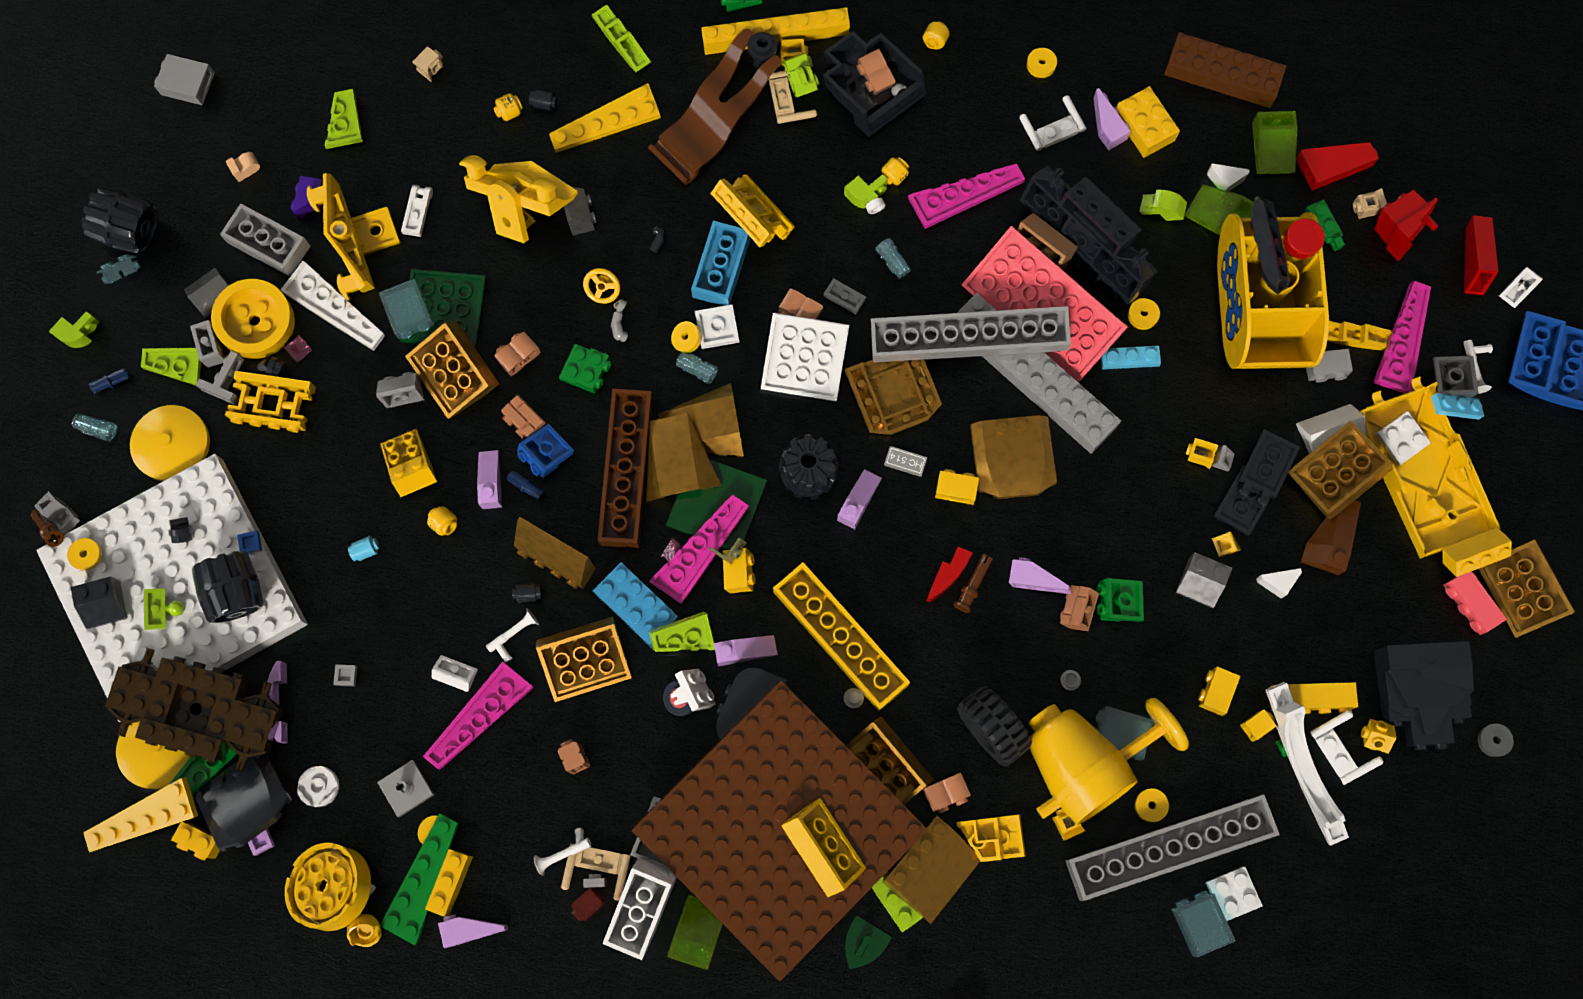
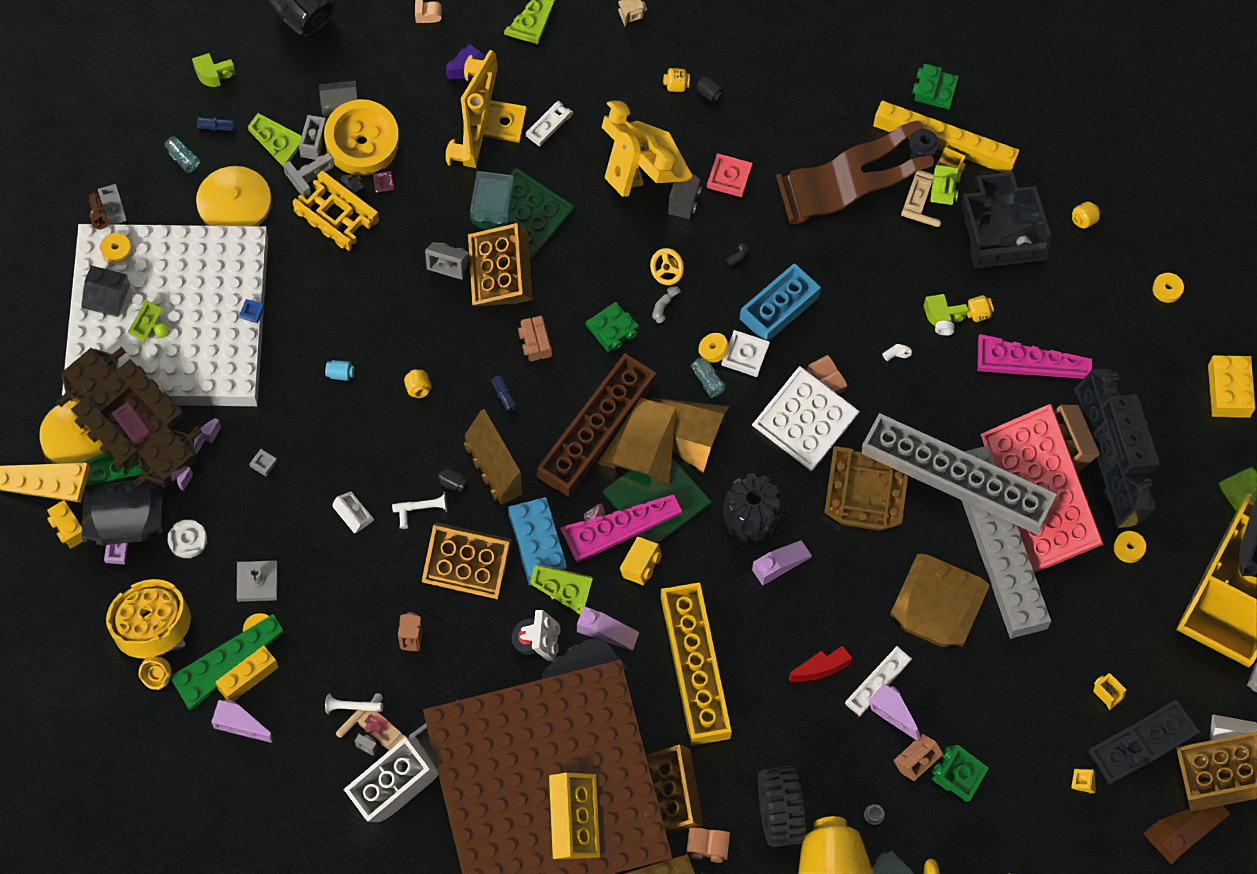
camera: 25 degrees right, 10 degrees down
clear light blue hinge [97,254,140,284] -> none
black piece [168,517,192,543] -> none
black wheel [192,551,264,623] -> none
light grey brick [220,204,310,277] -> none
white wing [281,261,385,351] -> none
yellow slope [381,429,437,497] -> none
dark pink wing [423,662,534,770] -> none
lavender slope [477,450,502,509] -> none
nougat brick [494,332,540,376] -> none
blue plate [517,424,574,478] -> none
yellow wing [549,84,661,153] -> none
clear red brick [571,888,605,921] -> none
lime slope [592,5,651,73] -> none
clear neon green slope [667,895,723,970] -> none
olive bracket [709,537,746,564] -> none
yellow fence [711,174,794,247] -> none
dark grey plate [824,278,866,315] -> none
light grey plate [844,688,864,709] -> none
nougat brick [857,49,895,95] -> none
clear light blue axle [875,238,911,279] -> none
light grey tile [884,446,927,477] -> none
yellow brick [935,469,979,505] -> none
reddish brown pin [953,554,993,613] -> none
white plate [1019,95,1086,151] -> none
lavender slope [1094,88,1131,150] -> none
medium azure plate [1101,346,1161,369] -> none
lime brick [1139,190,1187,221] -> none
flat silver slope [1176,553,1232,608] -> none
light grey slope [1212,445,1234,471] -> none
white slope [1257,568,1302,598] -> none
none -> clear pink tile [112,402,151,445]
none -> clear pink slope [365,714,389,733]
none -> coral plate [707,153,752,197]
none -> white tile [845,646,912,716]
none -> white arm [883,344,912,361]

